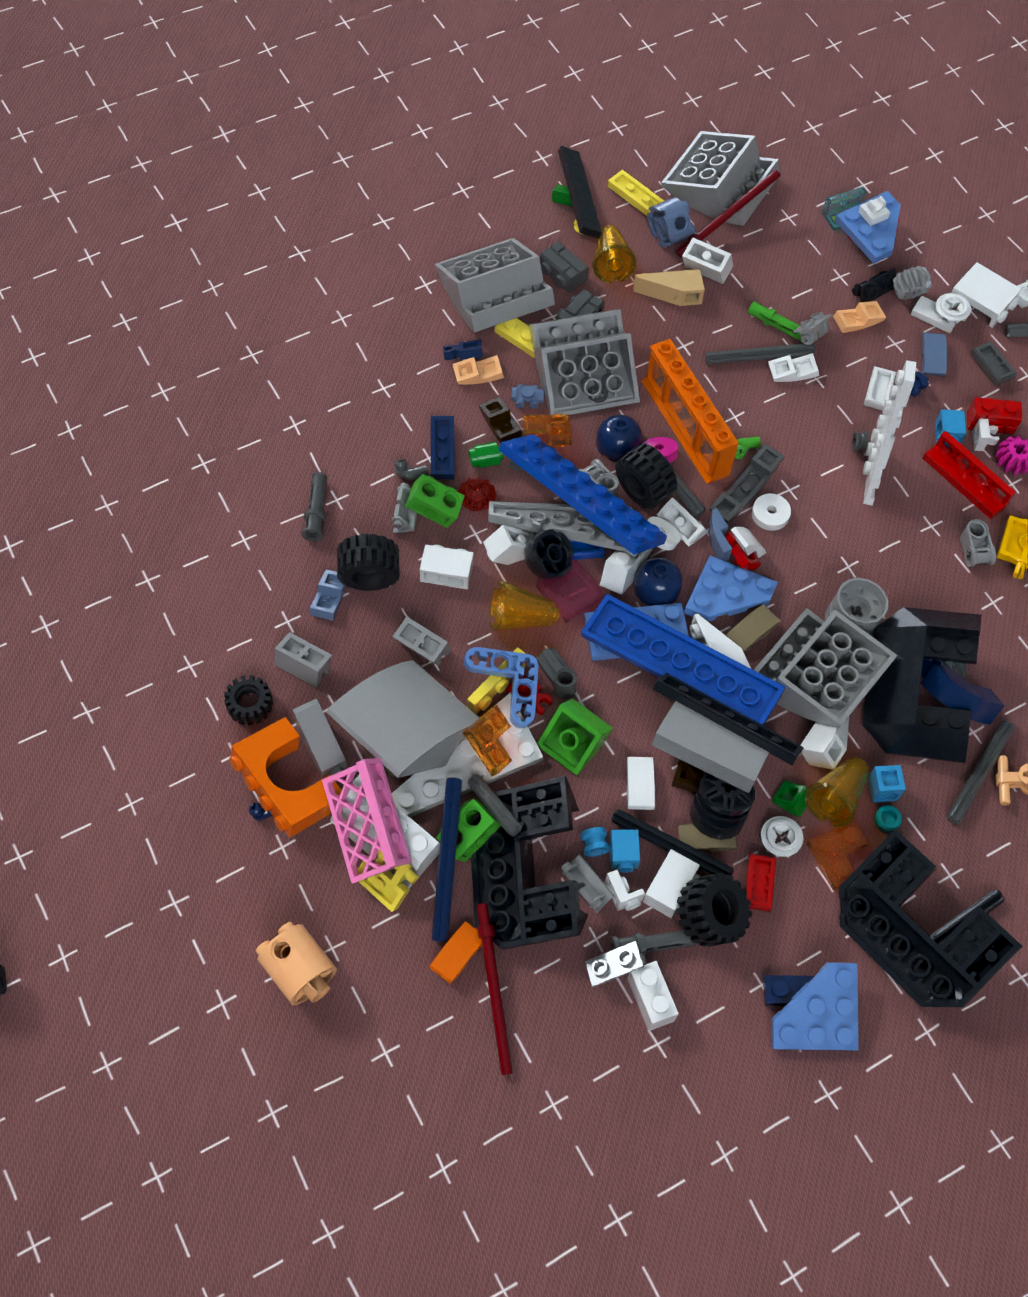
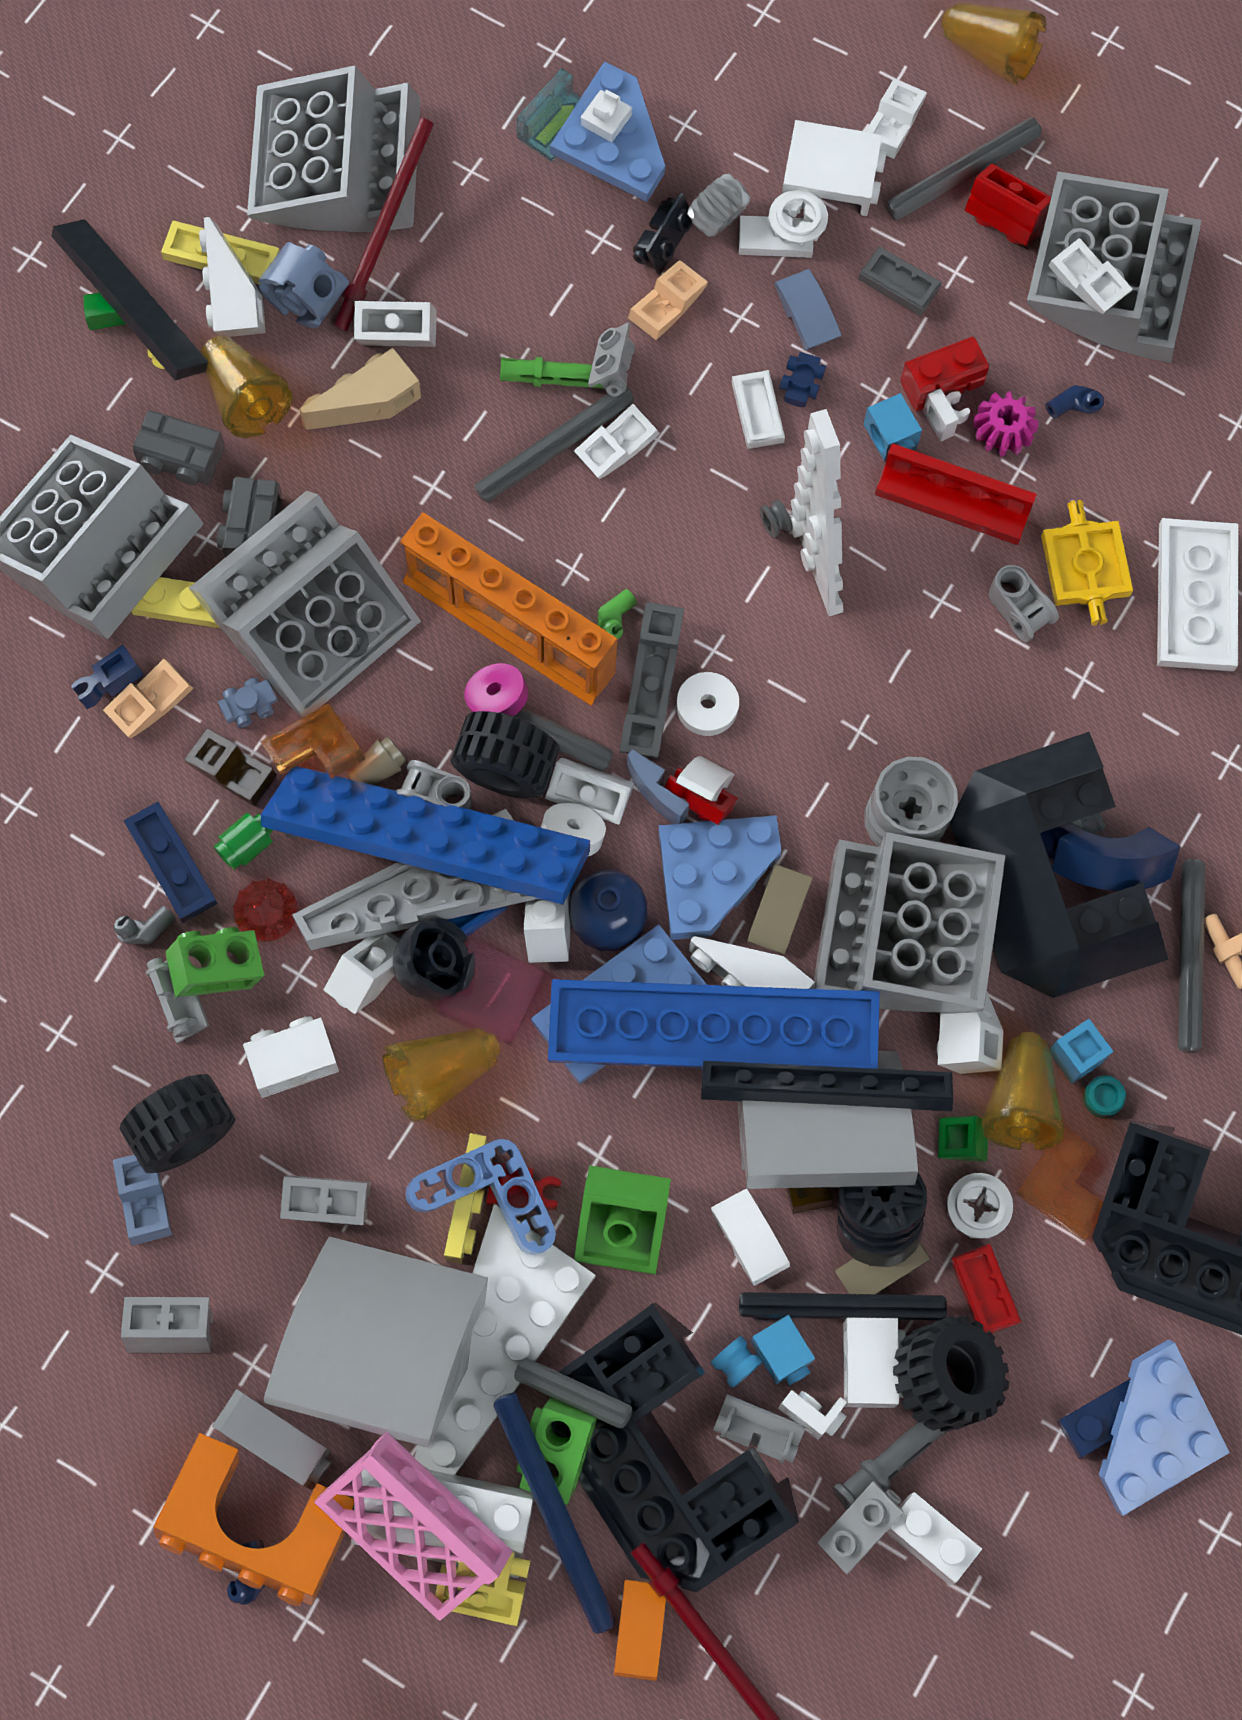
camera: 30 degrees left, 10 degrees up
black tyre [224,675,273,726] -> none
dark grey pin [301,472,327,542] -> none
clear orange plate [463,705,512,776] -> none
dark grey piece [536,648,577,699] -> none
dark blue cylinder [596,414,642,462] -> none
none -> white slope [199,217,266,337]
none -> dark tan cone [347,736,407,785]

